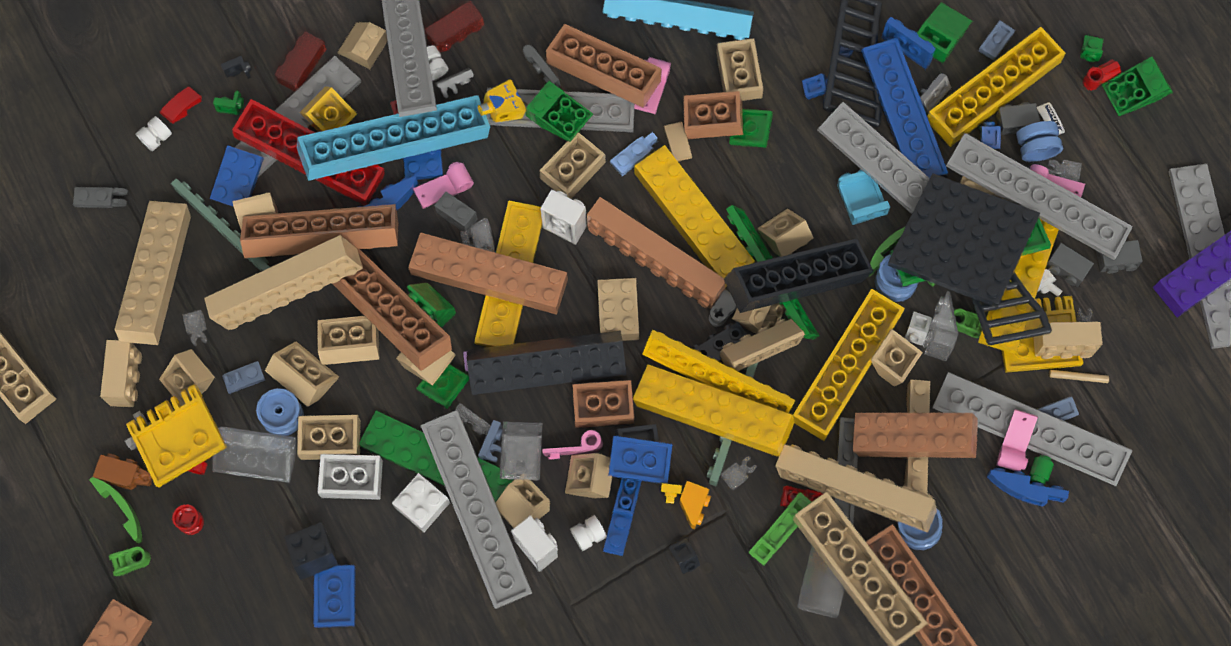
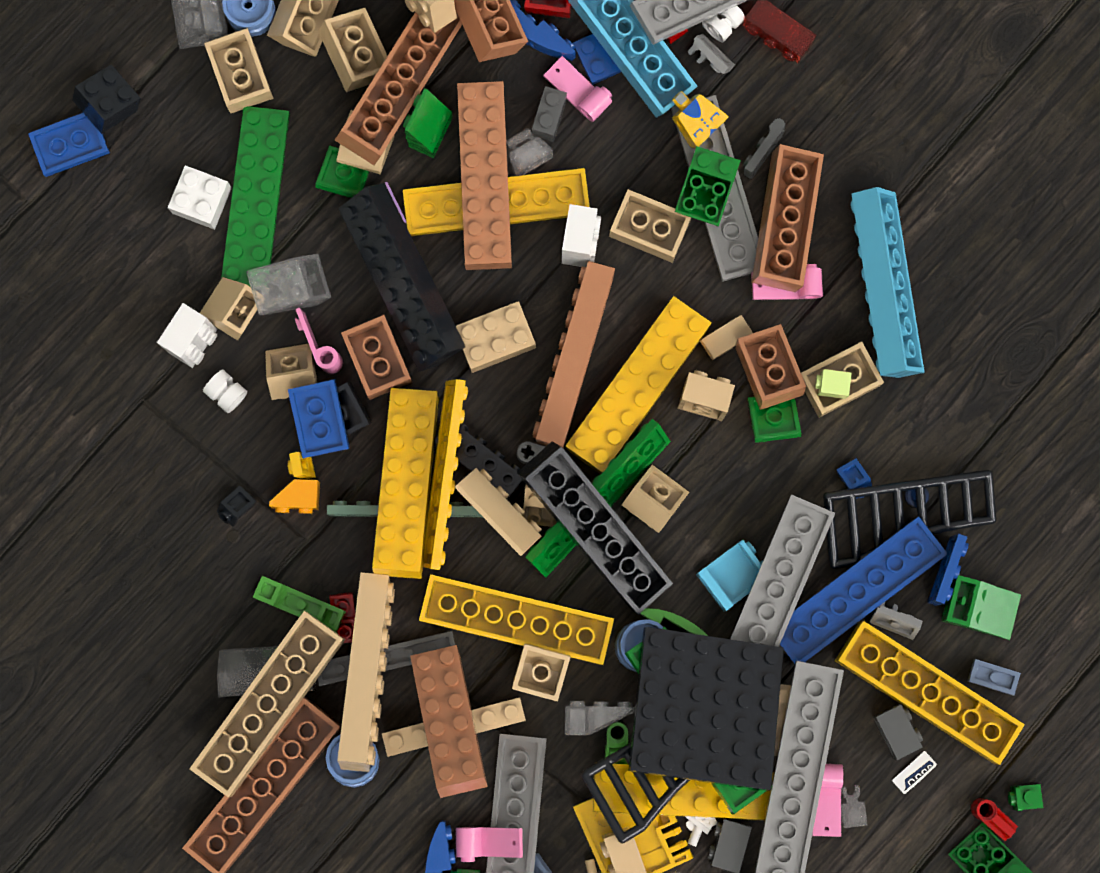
camera: 70 degrees right, 10 degrees up
white brick [318,454,383,499] -> none
light grey plate [421,410,532,609] -> none
clear plate [455,403,491,436] -> none
sand blue plate [478,420,503,462] -> none
blue slope [603,478,641,556] -> none
light blue hinge [610,132,657,176] -> none
clear plate [721,457,757,490] -> none
white bracket [905,312,932,345] -> none
blue bracket [978,122,1001,149] -> none
medium blue wheel [1016,121,1063,162] -> none
none -> tan brick [677,371,735,421]
none -> yellowish green brick [815,369,852,399]

